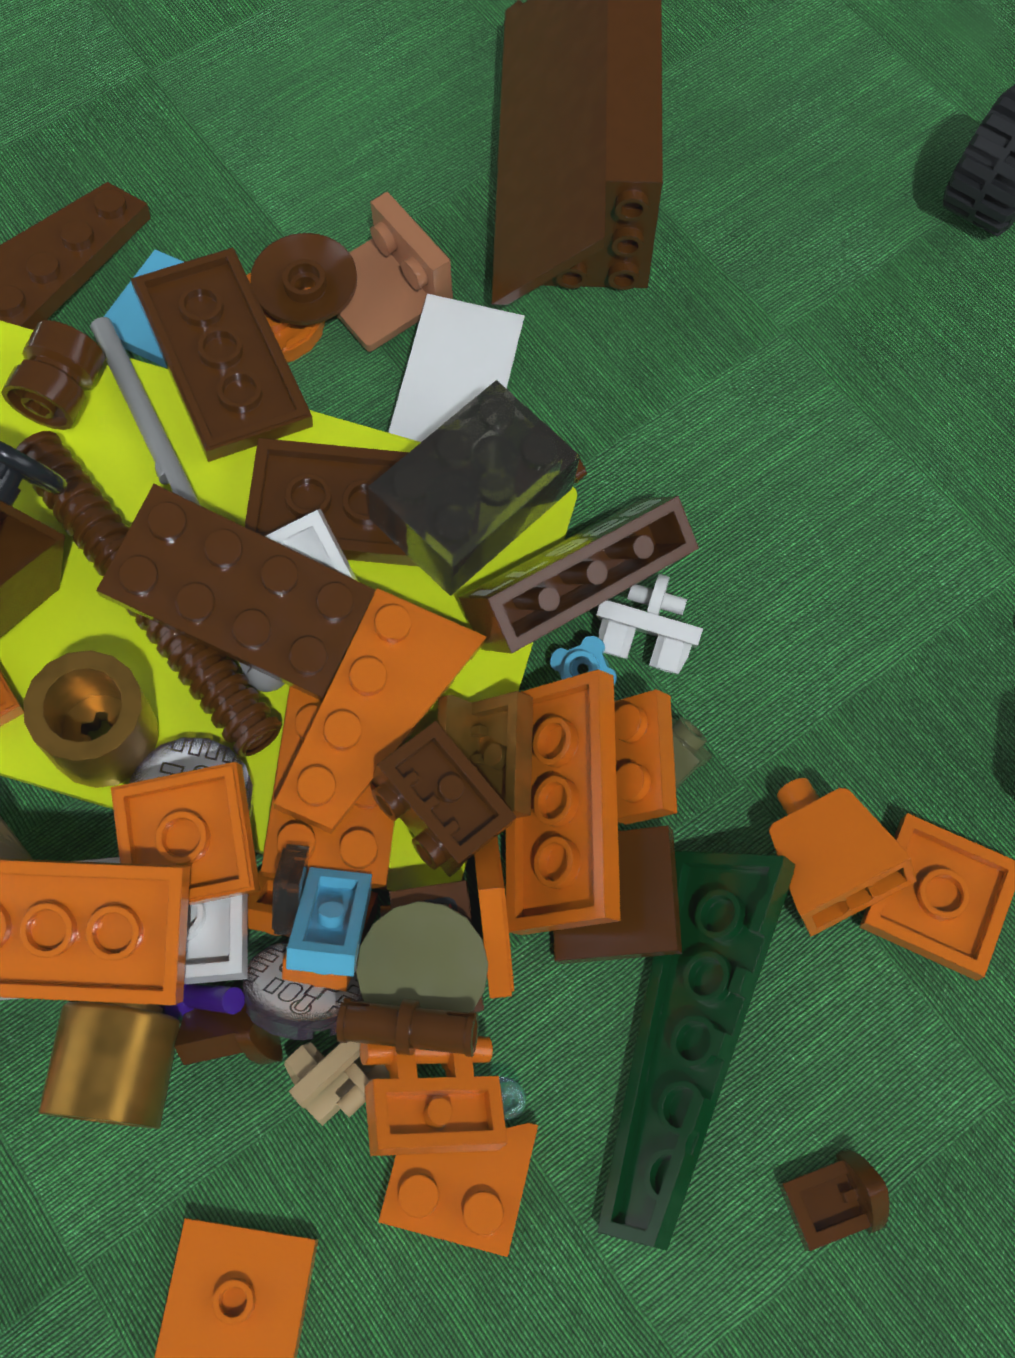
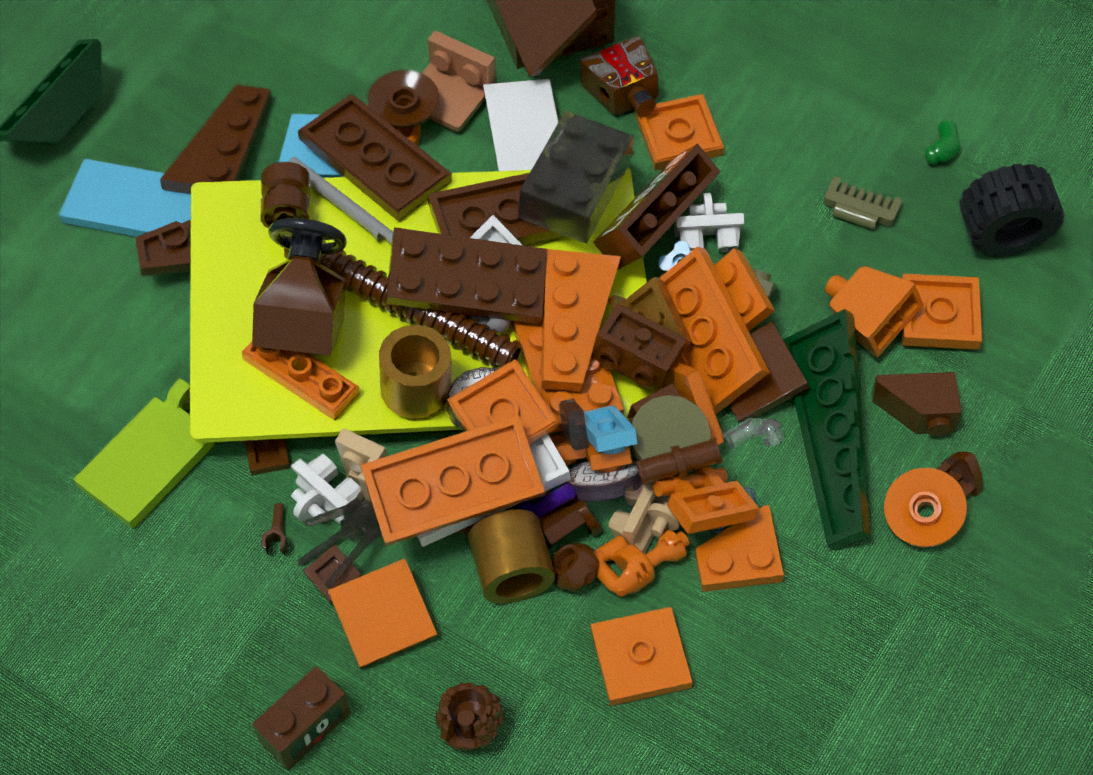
camera: 20 degrees left, 10 degrees down
none -> reddish brown plate [552,543,599,592]
none -> reddish brown torso [579,35,659,116]
none -> orange piece [593,529,690,597]
none -> orange tile [635,94,724,171]
none -> clear arm [723,418,785,449]
none -> olive piece [823,177,902,230]
none -> reddish brown slope [871,372,962,436]
none -> orange dish [884,468,967,547]

